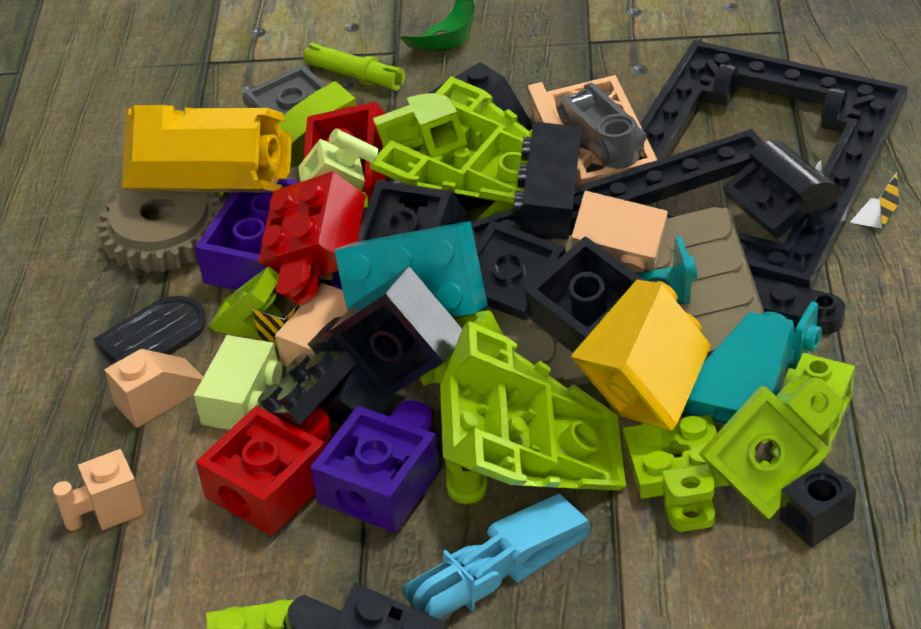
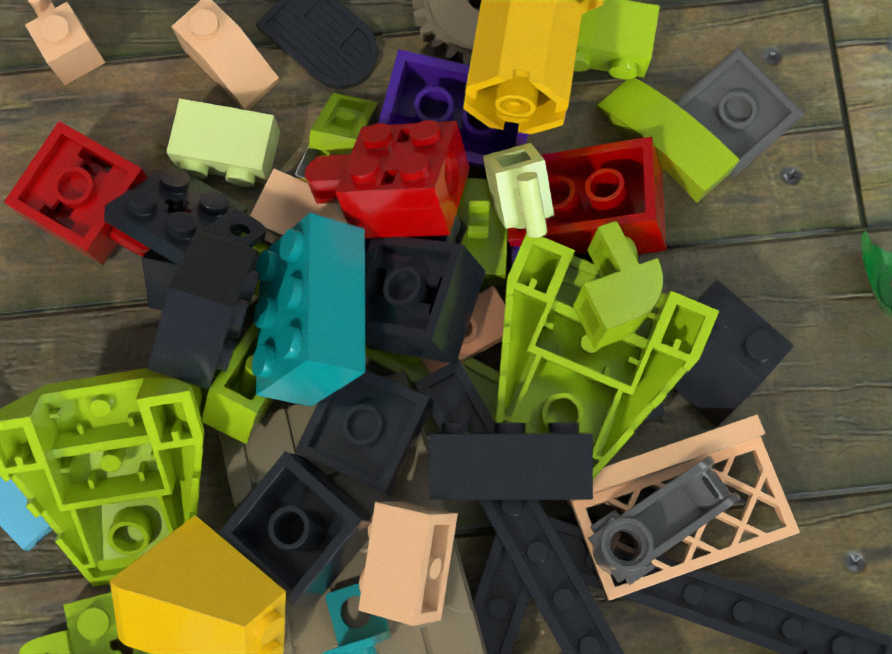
camera: 80 degrees right, 35 degrees up
lime pin [304,42,405,91] -> none
dark purple brick [310,400,441,533] -> none

